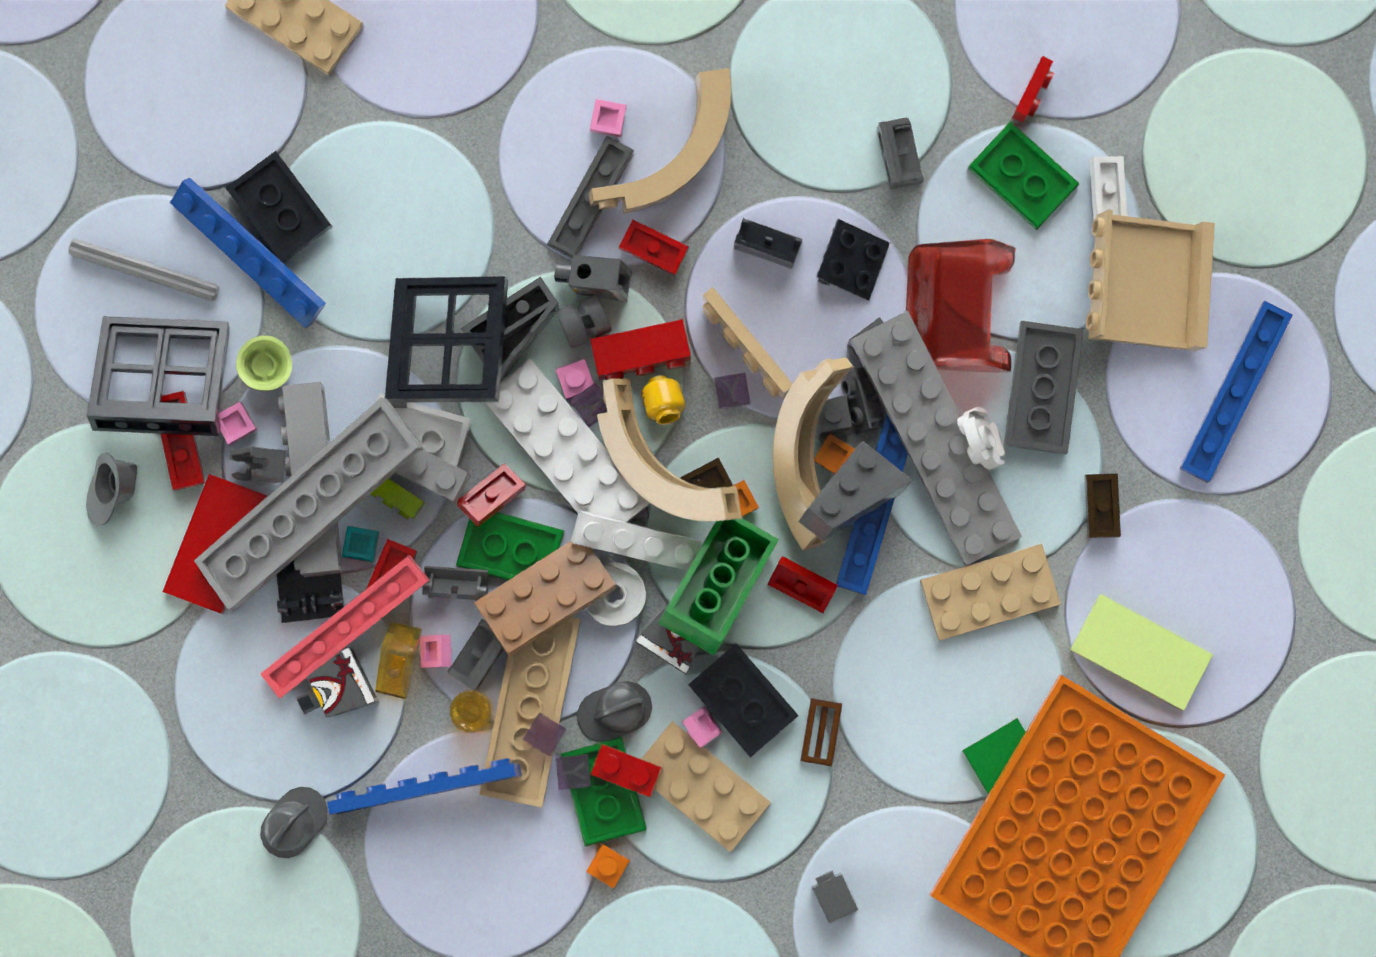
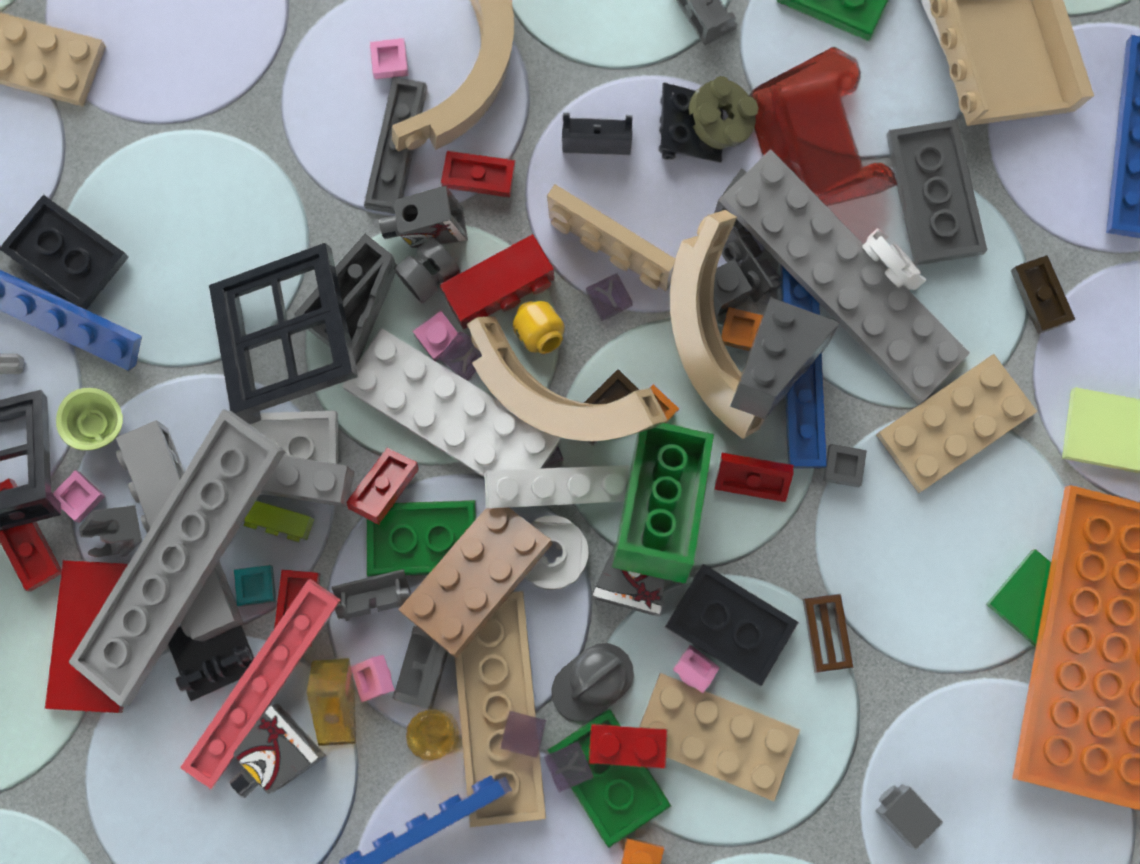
camera: 15 degrees left, 5 degrees down
none -> olive plate [689,76,758,149]
none -> dark grey plate [823,444,867,488]

